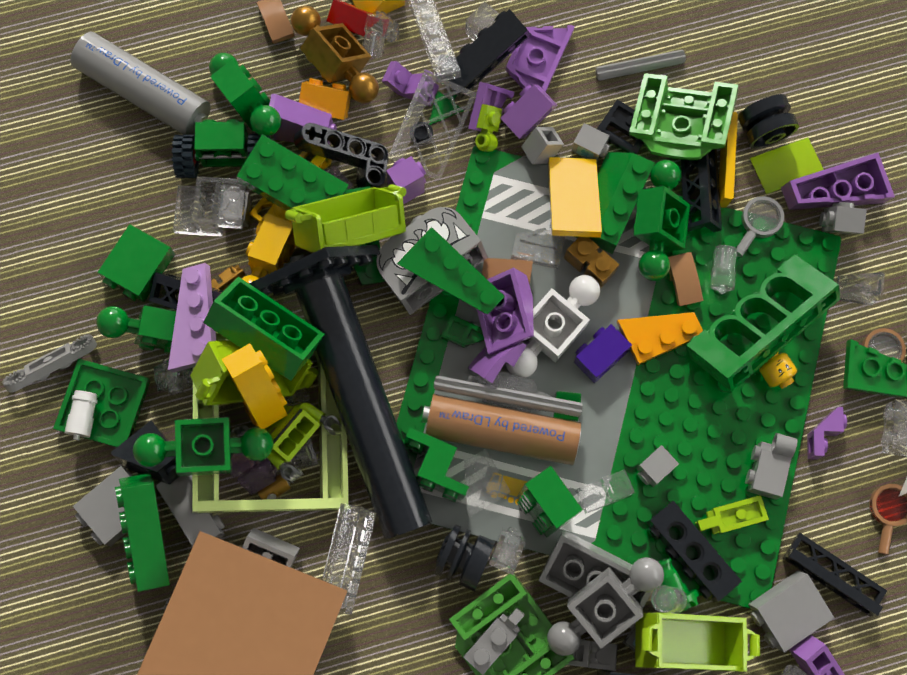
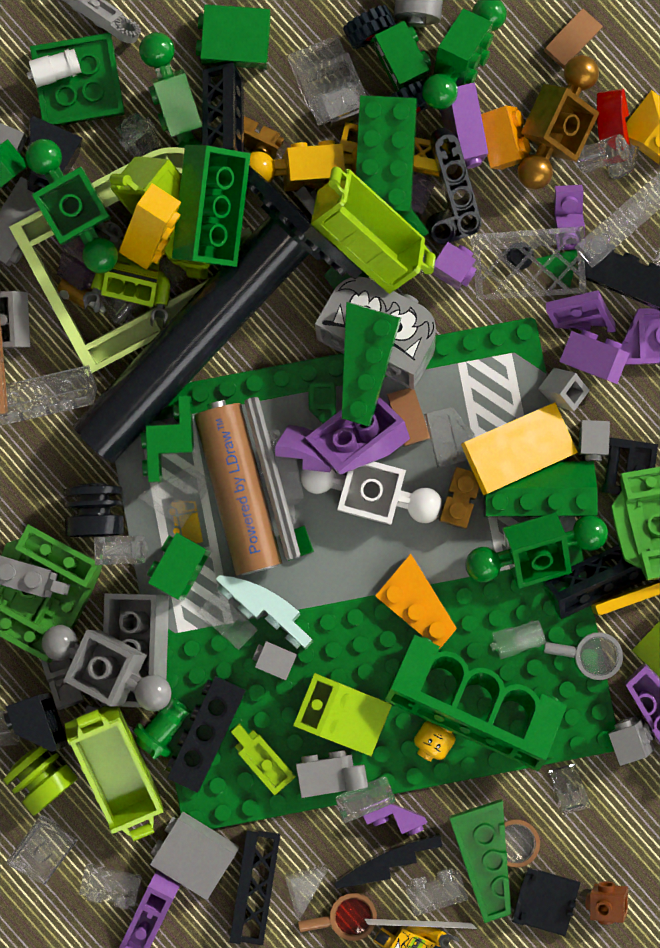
camera: 65 degrees right, 10 degrees up
lavender wing [168,263,216,372] -> none
lime plate [475,104,502,152] -> none
dark purple brick [574,324,632,384] -> none
clear piece [651,585,687,614] -> none
medium nougat slope [668,252,703,306] -> none
none -> light aqua slope [216,575,313,650]
none -> clear slope [285,864,328,919]
none -> lime slope [293,673,392,756]
none -> black slope [335,834,443,889]
none -> clear slope [336,776,396,823]

